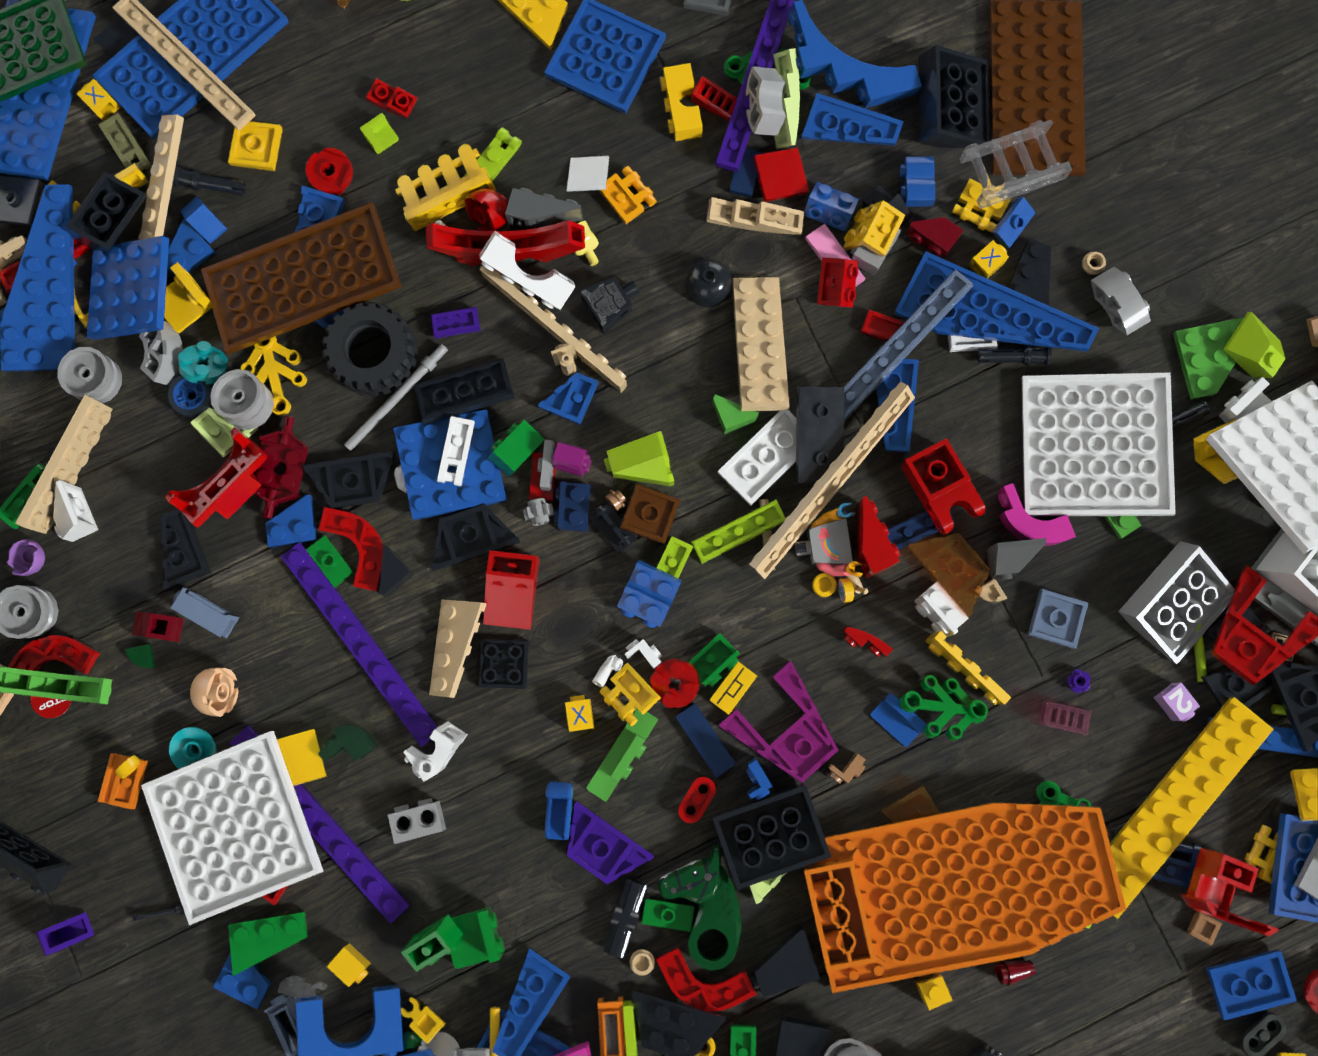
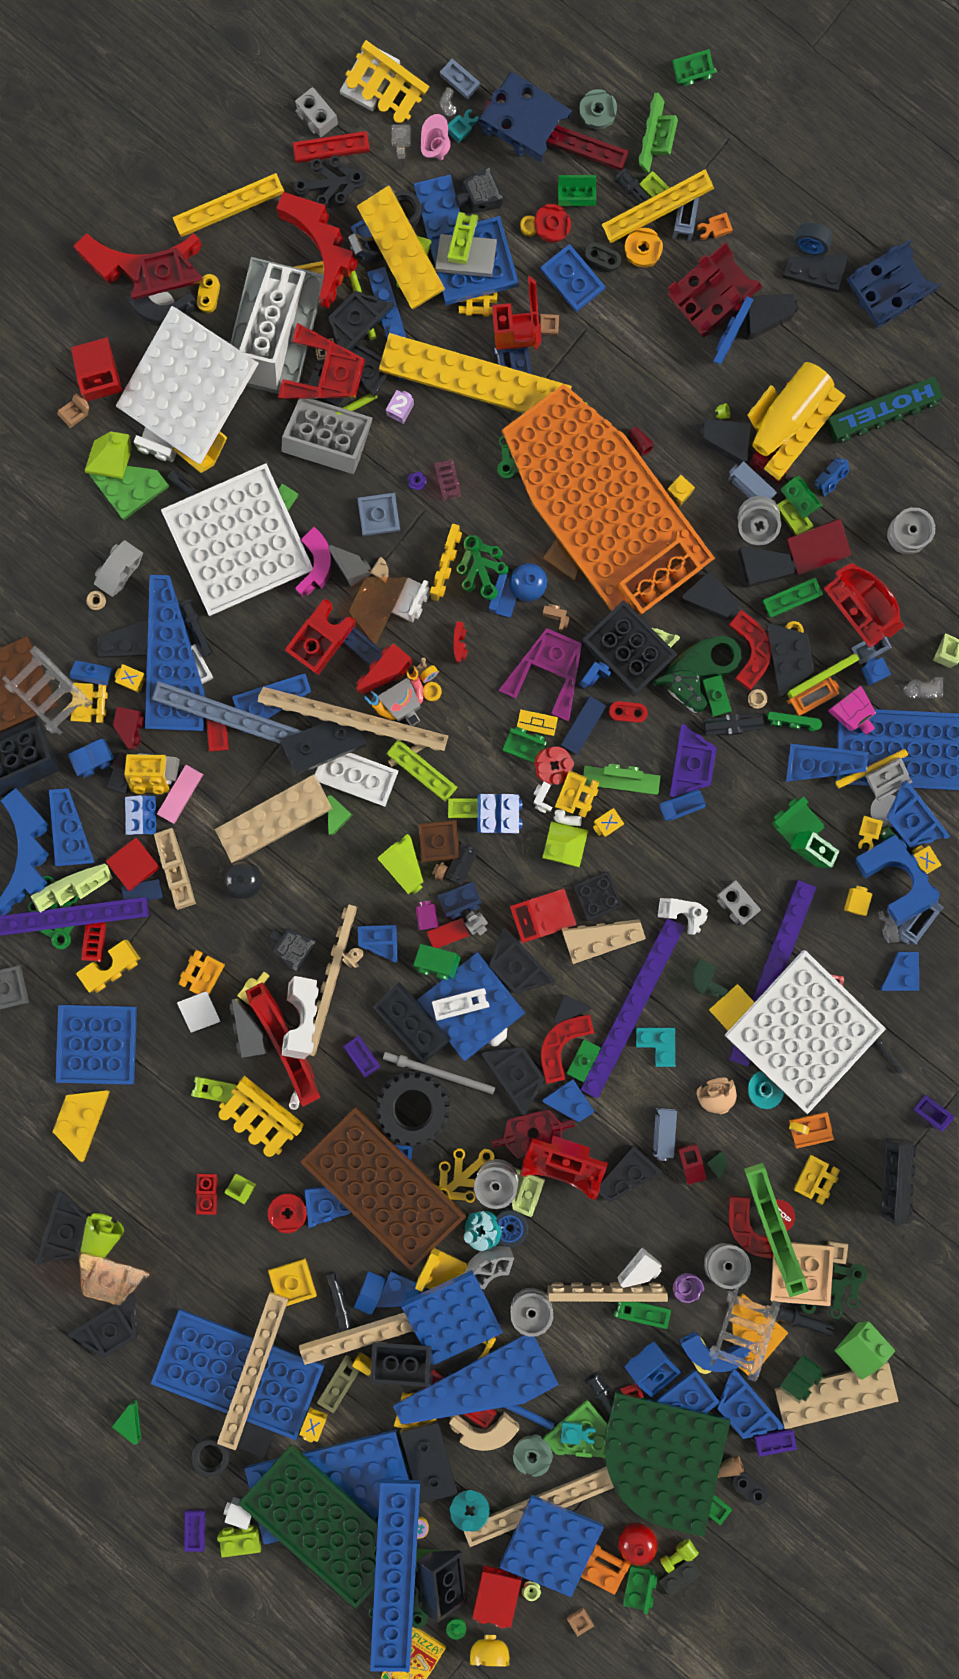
camera: 115 degrees left, 5 degrees up
green wing [228,912,308,976] -> none
red cylinder [464,188,508,231] -> none
light grey plate [538,440,556,491] -> none
light grey brick [746,66,786,136] -> none
red bracket [817,257,859,308] -> none
none -> blue cylinder [509,563,547,602]
none -> lime slope [542,821,588,867]
none -> teal plate [636,1028,675,1067]
none -> green plate [765,712,822,732]
none -> yellow plate [793,1155,840,1205]

